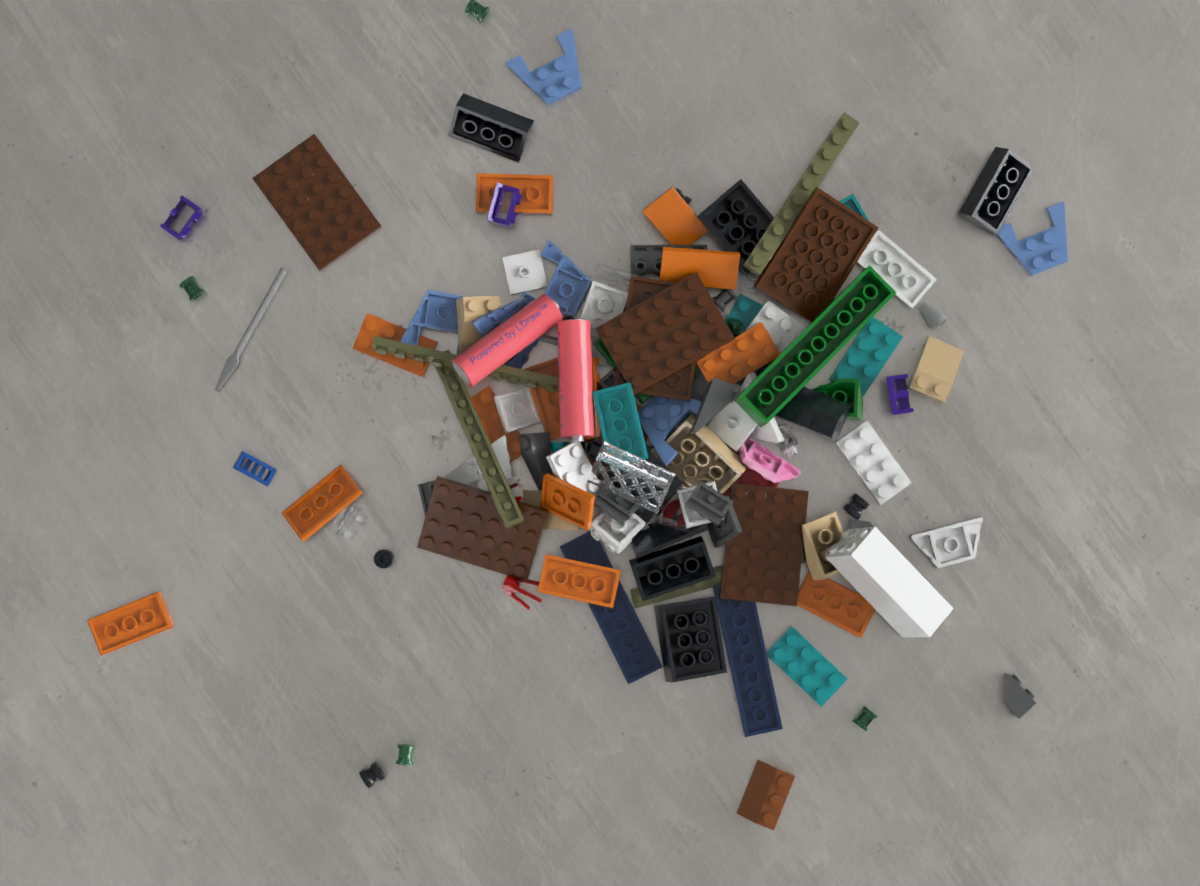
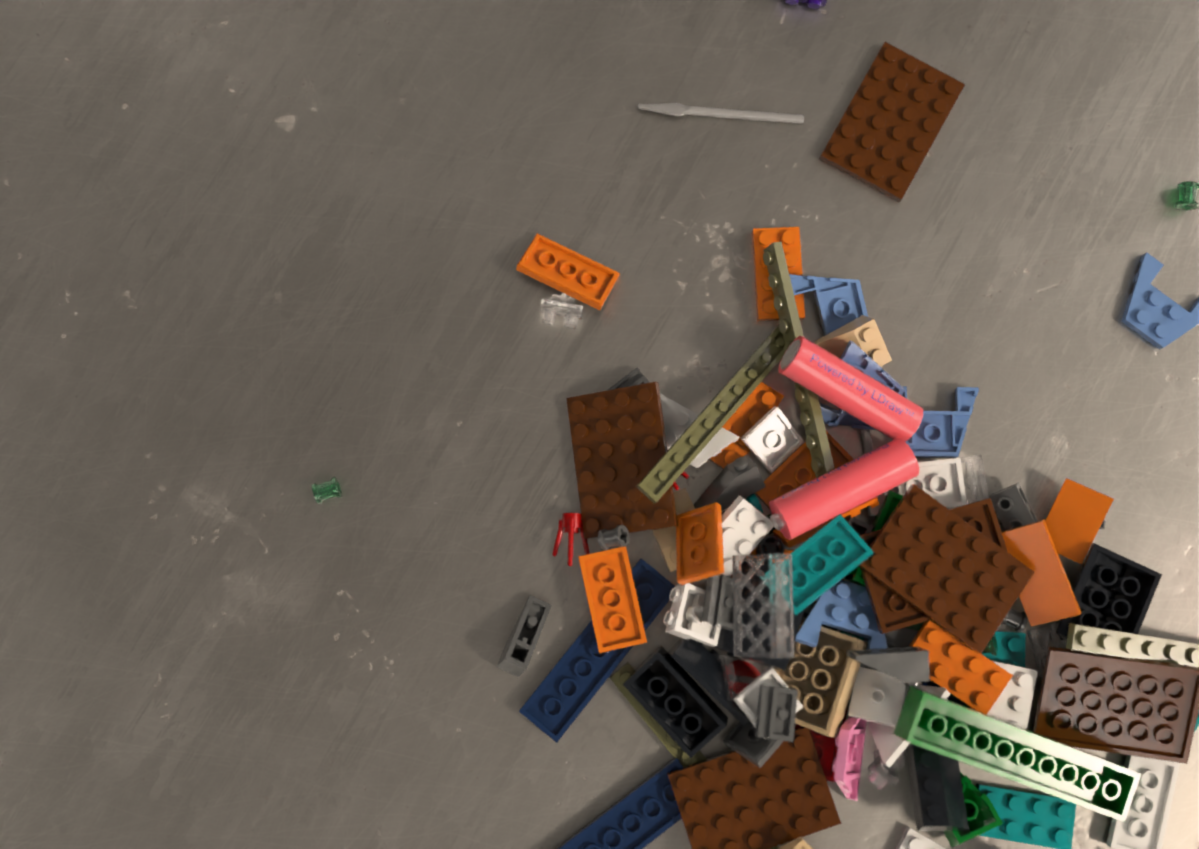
camera: 65 degrees right, 5 degrees down
orange tile [87,591,173,656] -> none
clear green bush [179,276,205,301] -> none
blue slope [232,451,276,486] -> none
black wheel [359,762,386,788] -> none
black wheel [374,549,395,569] -> none
black slope [448,93,534,162] -> none
orange plate [476,173,553,214] -> none
dark purple window [487,182,522,228] -> none
white plate [502,249,548,295] -> none
black slope [654,596,727,682] -> none
none -> dark grey slope [497,595,552,677]
none -> dark grey bush [598,525,630,551]

